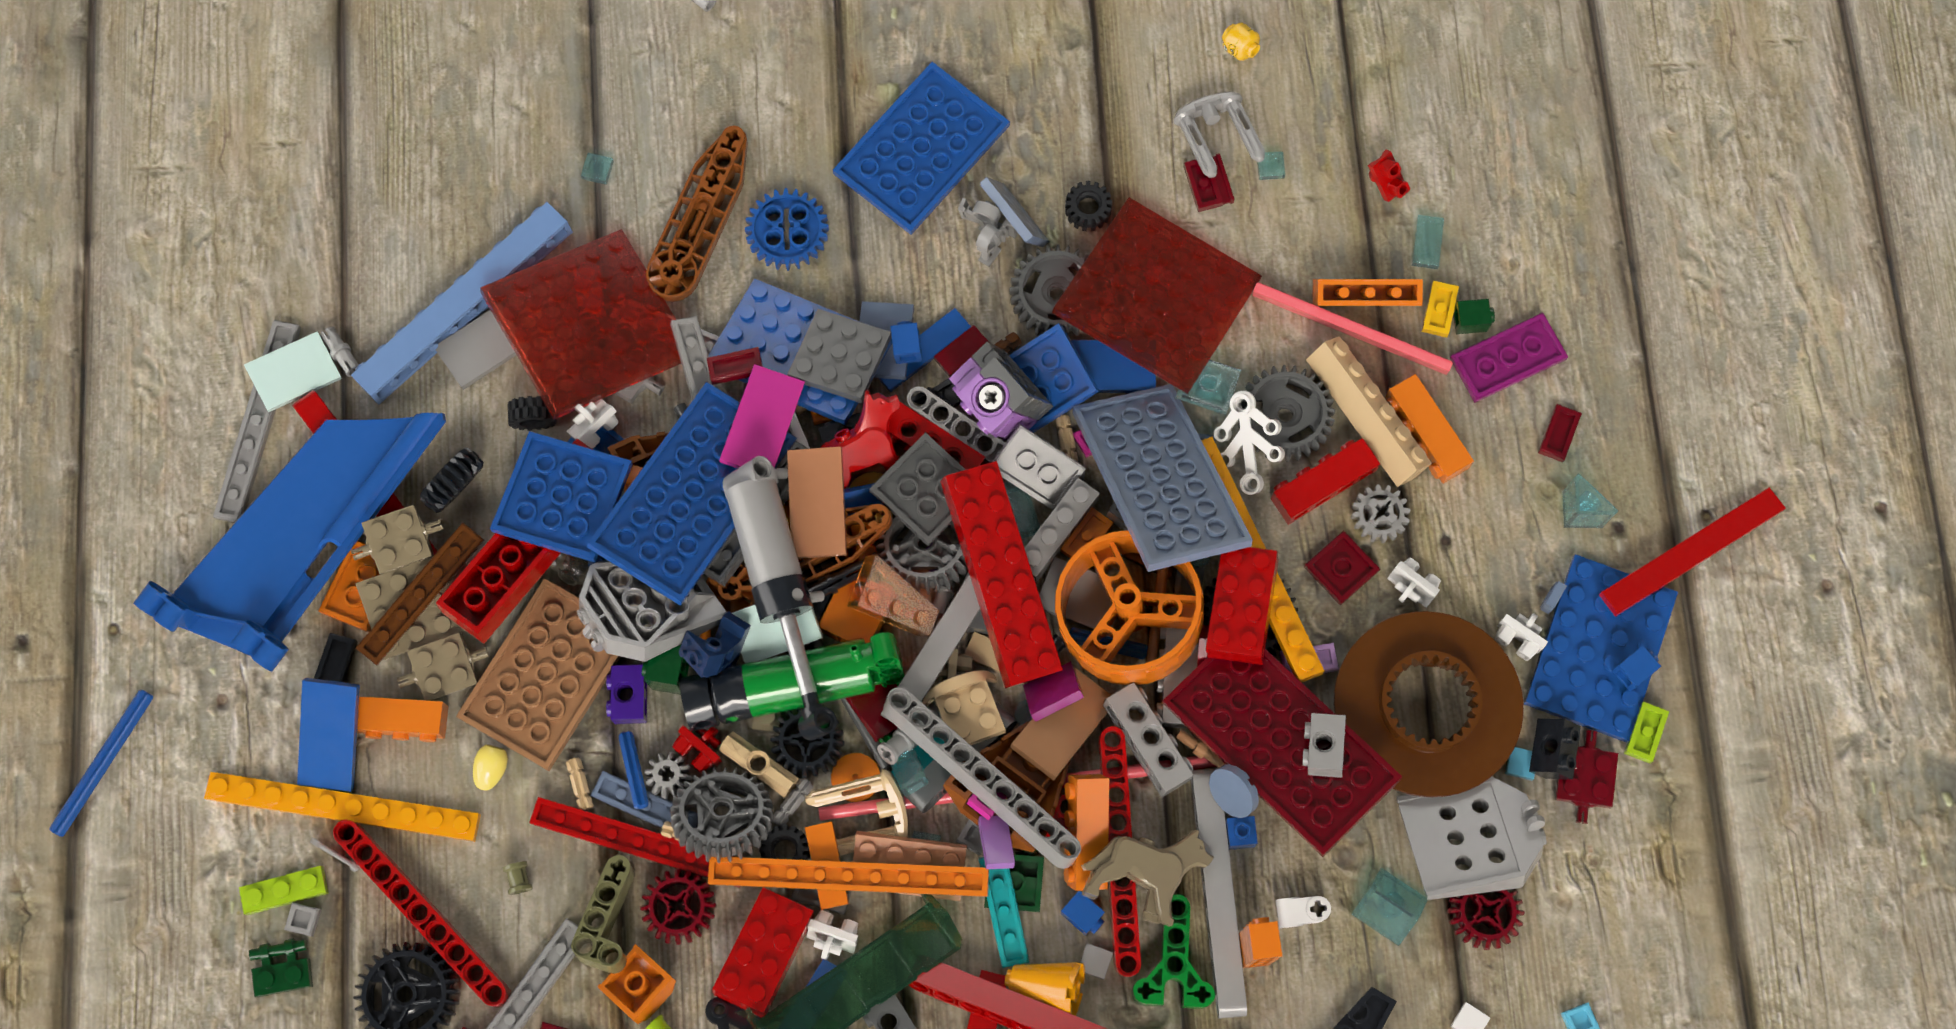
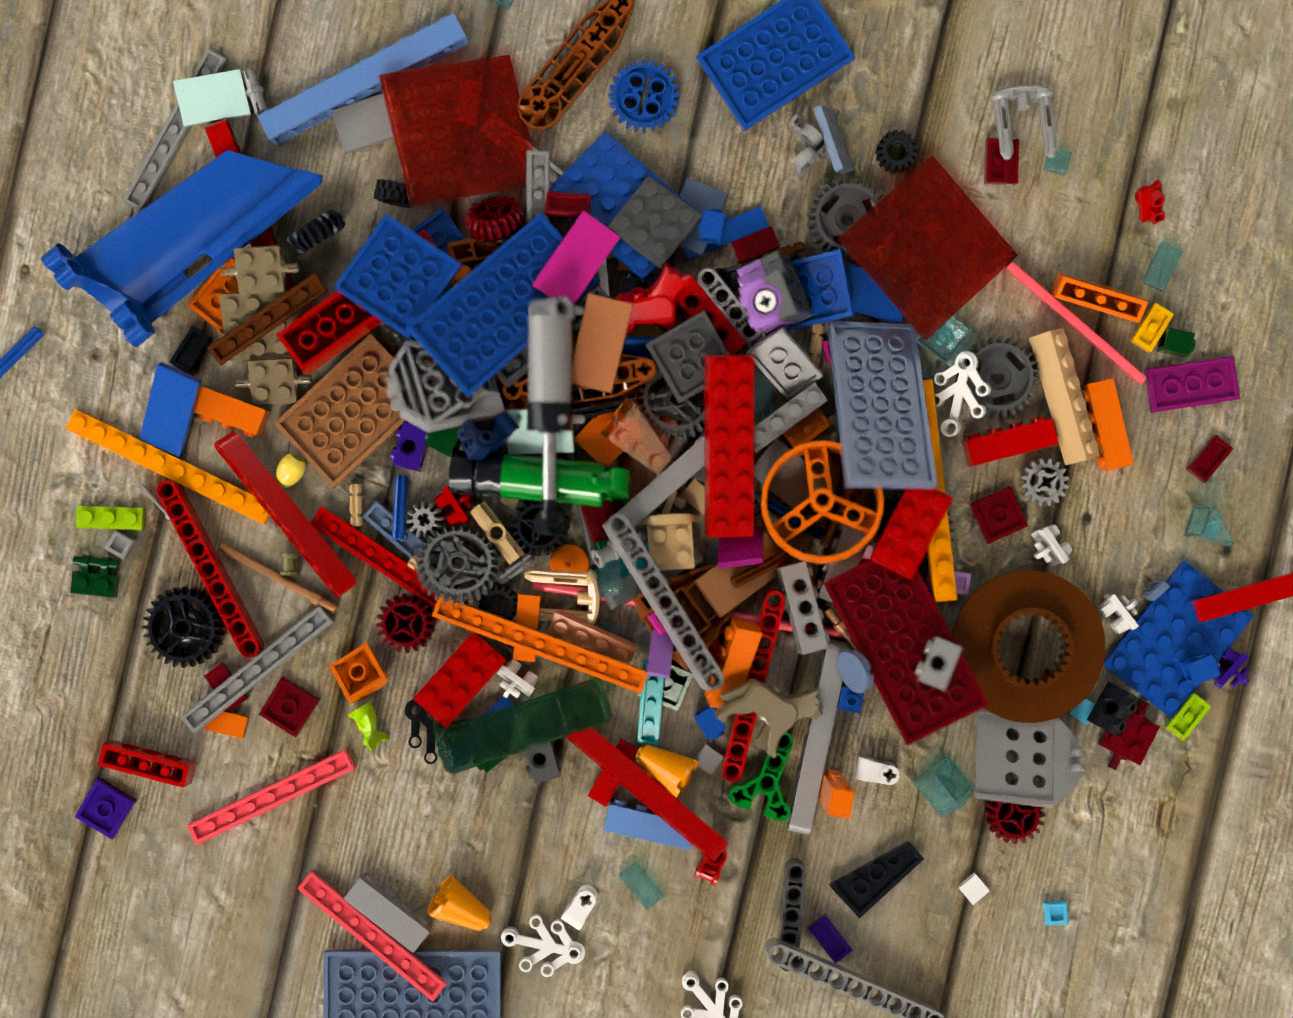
camera: 15 degrees right, 15 degrees up
white hips [566,398,618,449] -> none
olive beam [571,855,635,974] -> none
yellow head [1222,22,1260,61] -> none
none -> red beam [214,431,356,598]
none -> medium nougat bar [218,543,338,612]
none -> dark red gear [465,196,525,243]
none -> reddish brown axle [730,551,791,588]
none -> dark purple hips [1213,648,1250,689]

